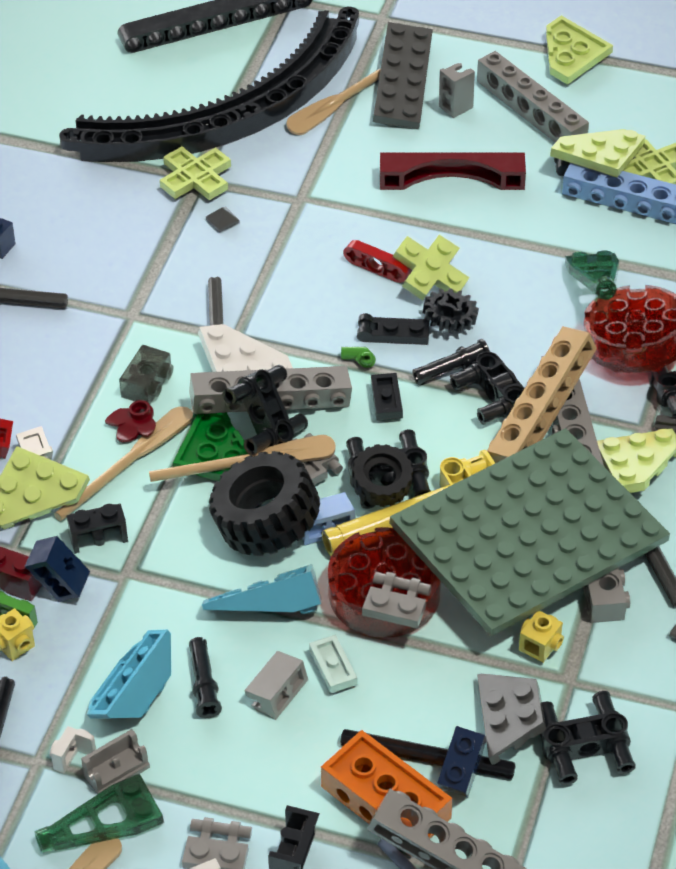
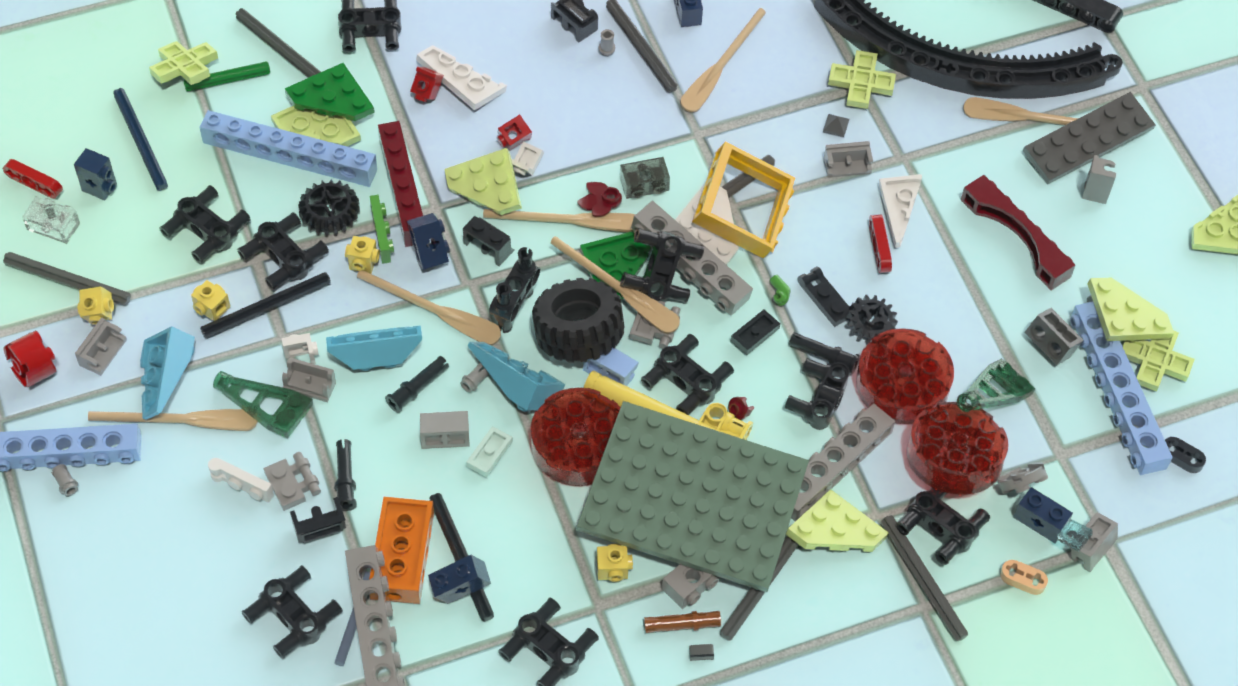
camera: 50 degrees right, 10 degrees up
black tyre [351,444,413,507] -> none
light grey plate [362,572,431,629] -> none
yellowish green plate [393,234,470,300] -> none
light grey brick [477,50,589,143] -> none
wing [477,673,546,765] -> none
tan brick [487,326,597,463] -> none
none -> black pin [334,439,357,511]
none -> tan piece [357,270,501,345]
none -> light grey pin [460,363,489,392]
none -> black piece [489,247,541,333]
none -> dark orange pin [644,611,721,634]
none -> tan piece [680,8,766,112]
none -> yellow window [692,141,795,258]
none -> dark red plate [728,396,755,420]
none -> light grey hinge [824,141,873,178]
none -> clear red brick [856,328,954,424]
none -> white wing [879,174,922,248]
none -> dark grey brick [1024,307,1084,366]

